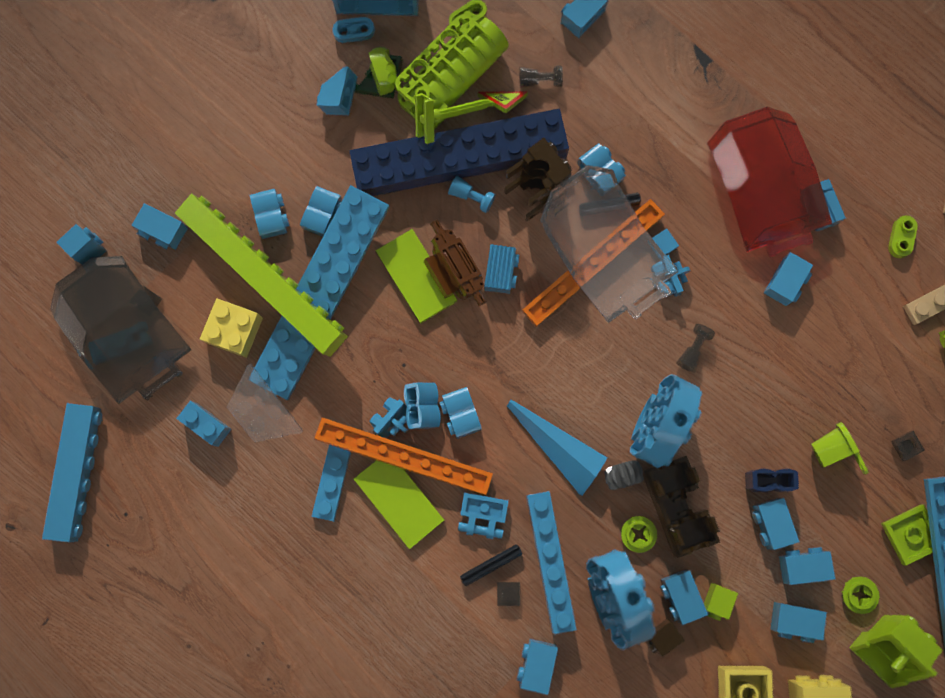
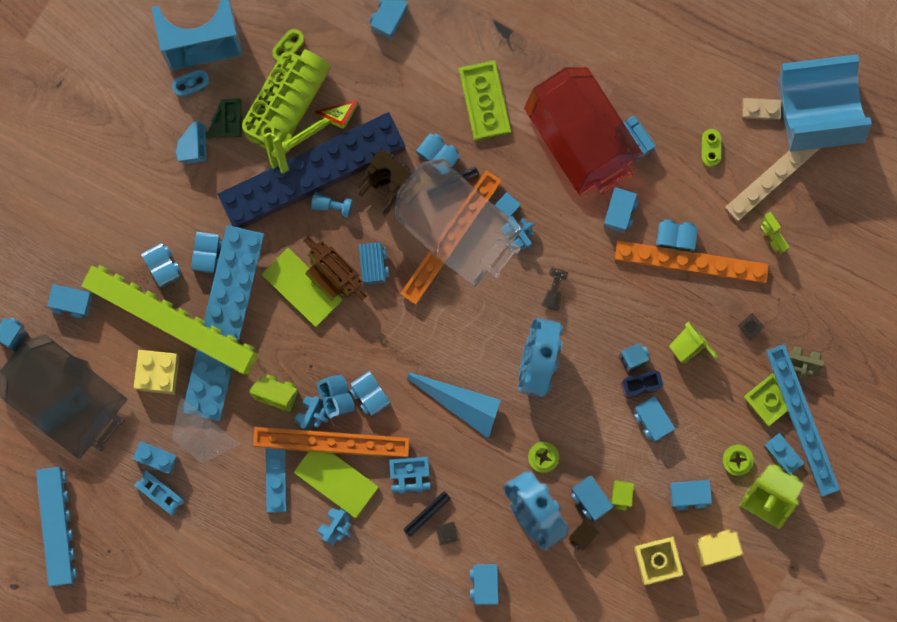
camera: 10 degrees left, 0 degrees up
lime piece [368,47,397,96] -> none
clear smoke piece [519,65,563,88] -> none
dark azure brick [526,491,577,634] -> none
dark grey gear [604,460,644,490] -> none
dark brown piece [643,456,720,558] -> none
dark azure brick [779,547,835,585] -> none
none -> dark azure plate [134,471,185,516]
none -> lime slope [249,375,299,413]
none -> dark azure hips [317,508,352,546]
none -> lime tile [459,61,511,141]
none -> orange plate [614,240,769,284]
none -> dark azure slope [619,343,650,373]
none -> dark azure brick [656,219,698,252]
none -> dark azure plate [764,433,804,475]

